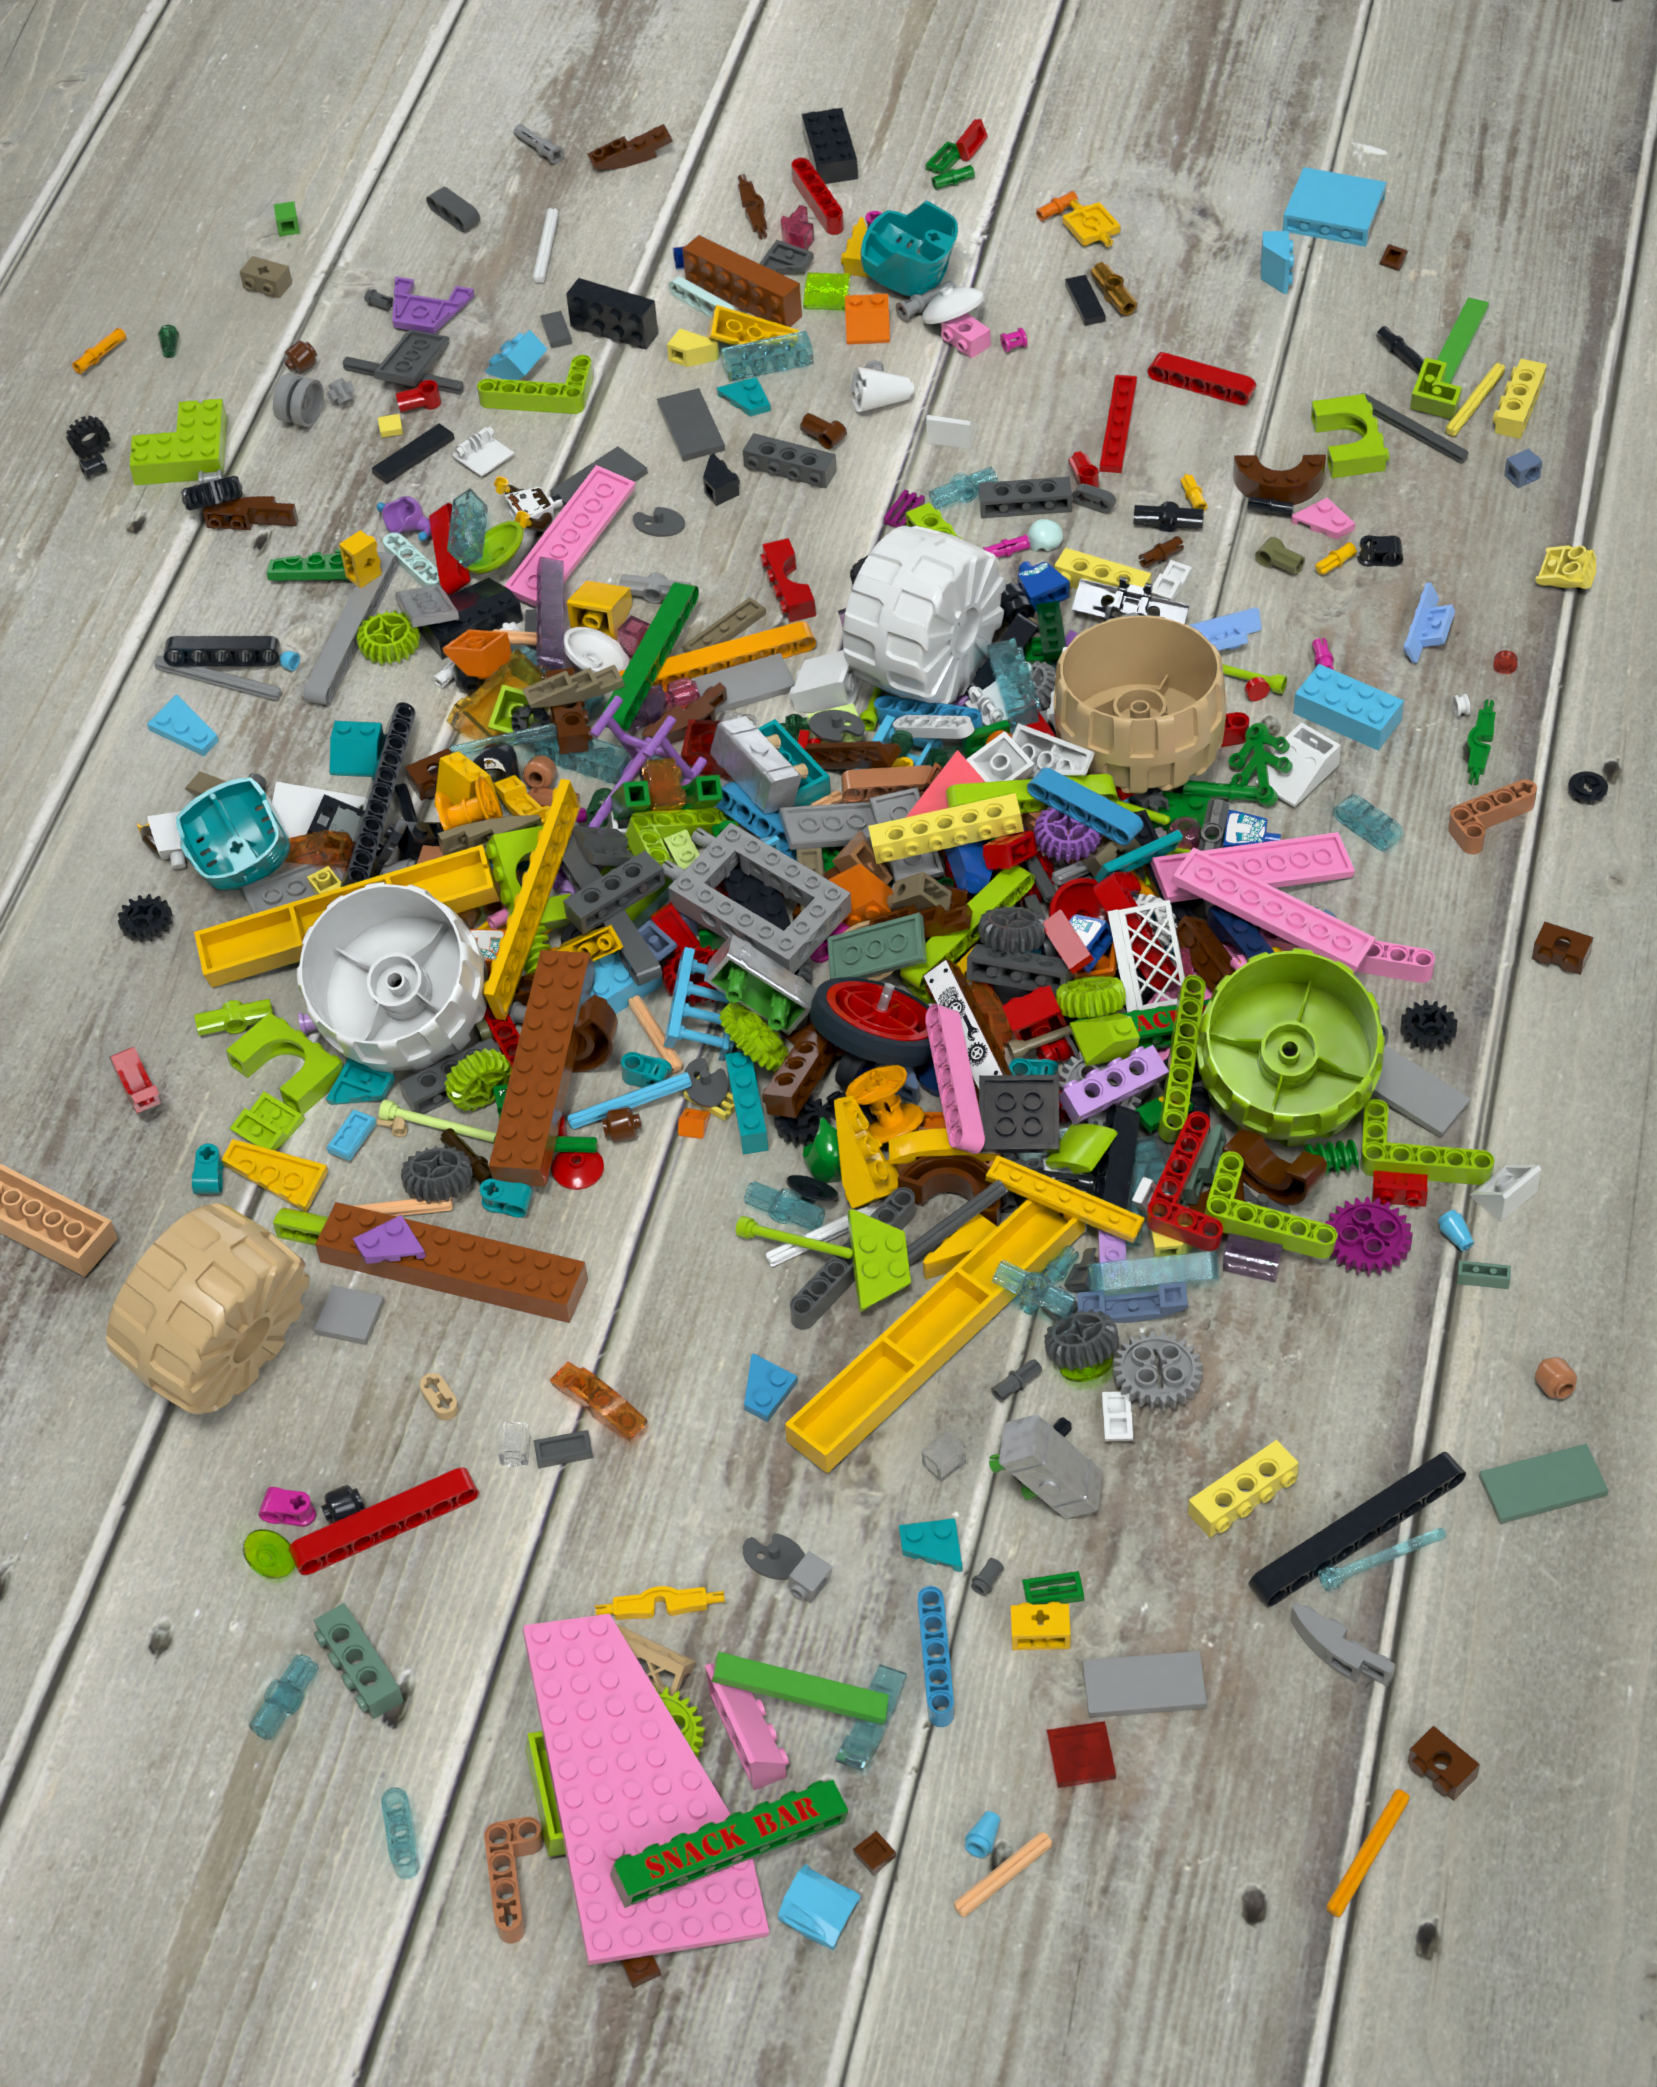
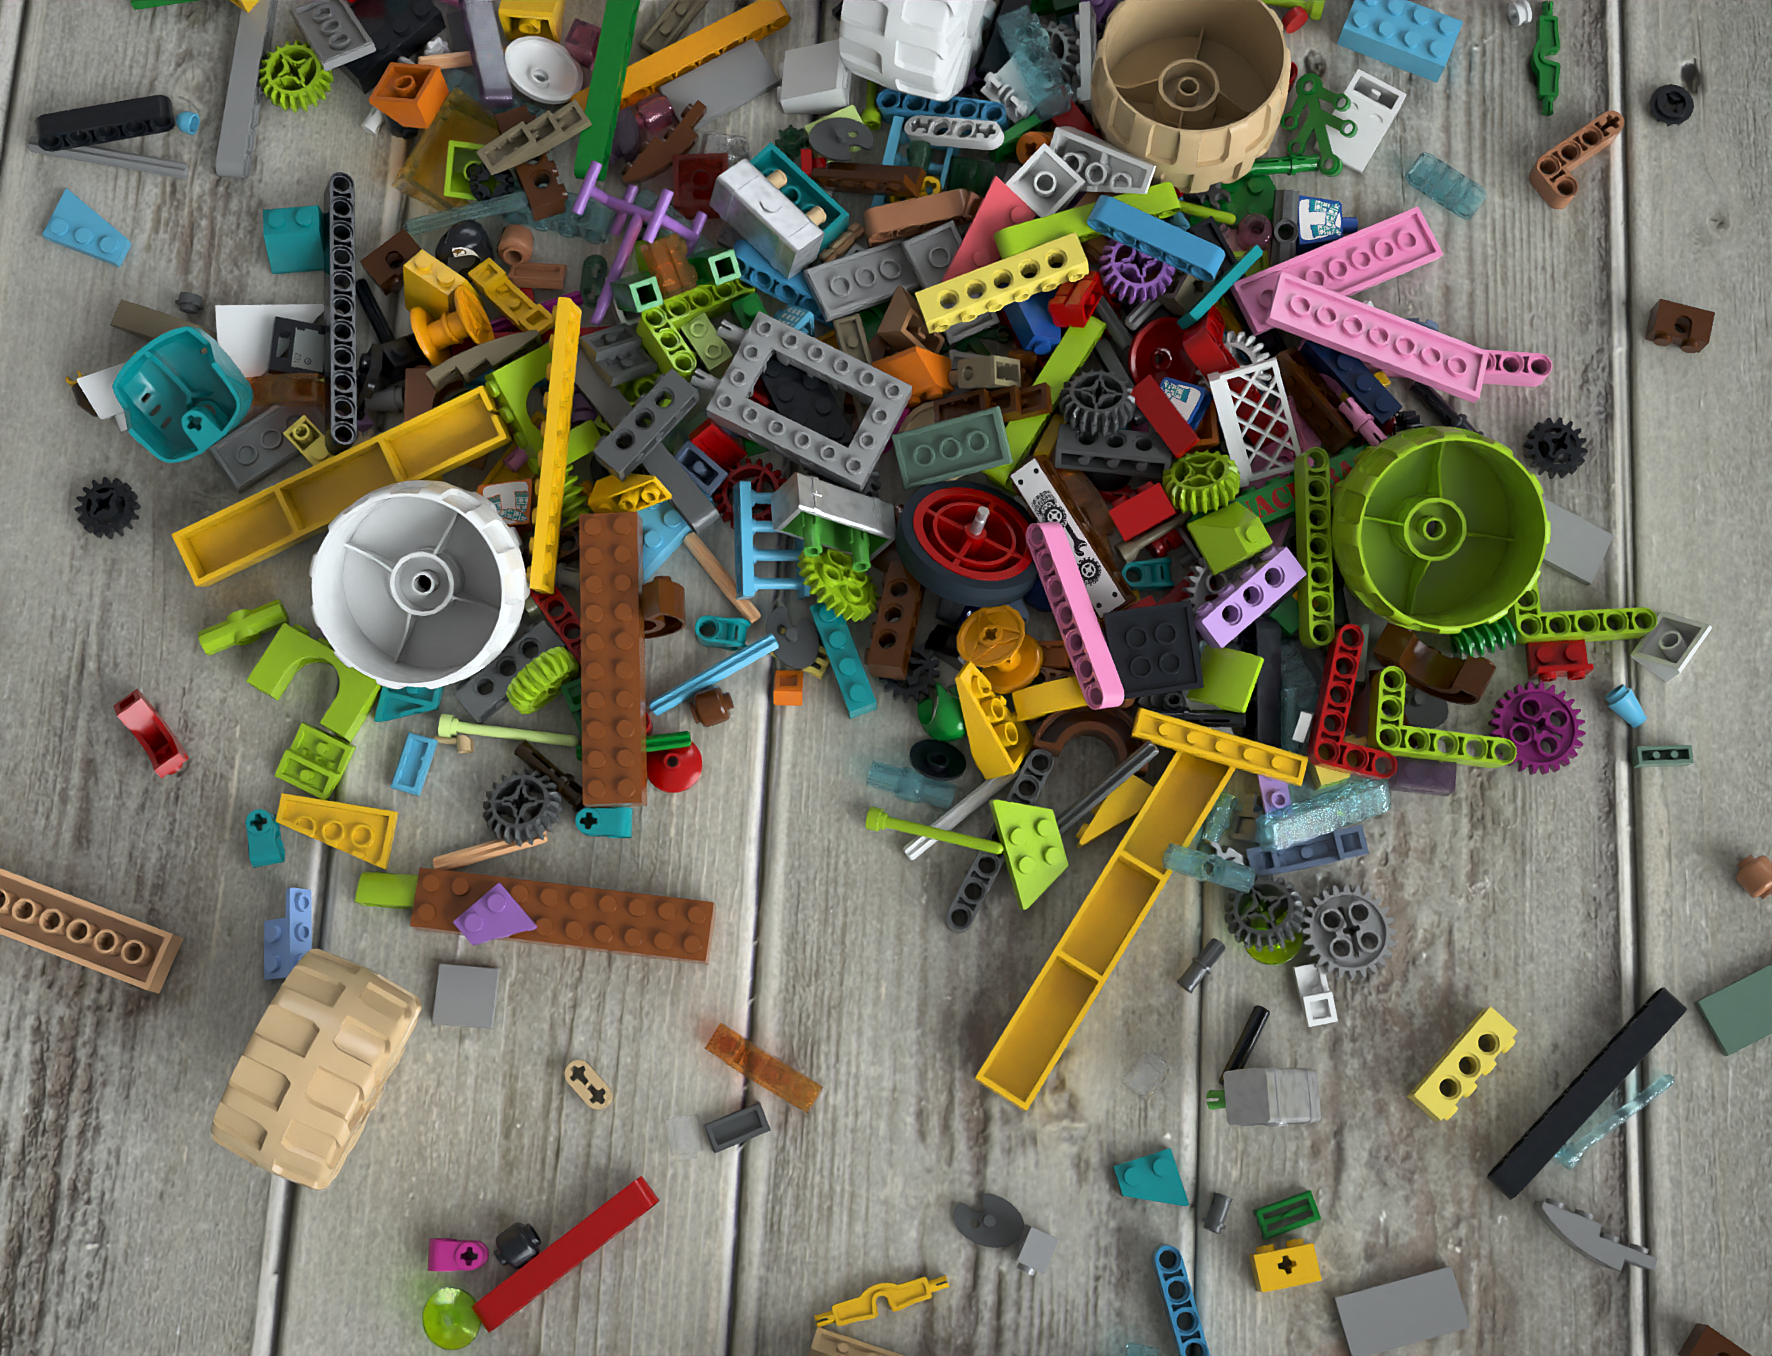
camera: 15 degrees left, 25 degrees up
dark azure wing [744,1353,798,1422] -> none

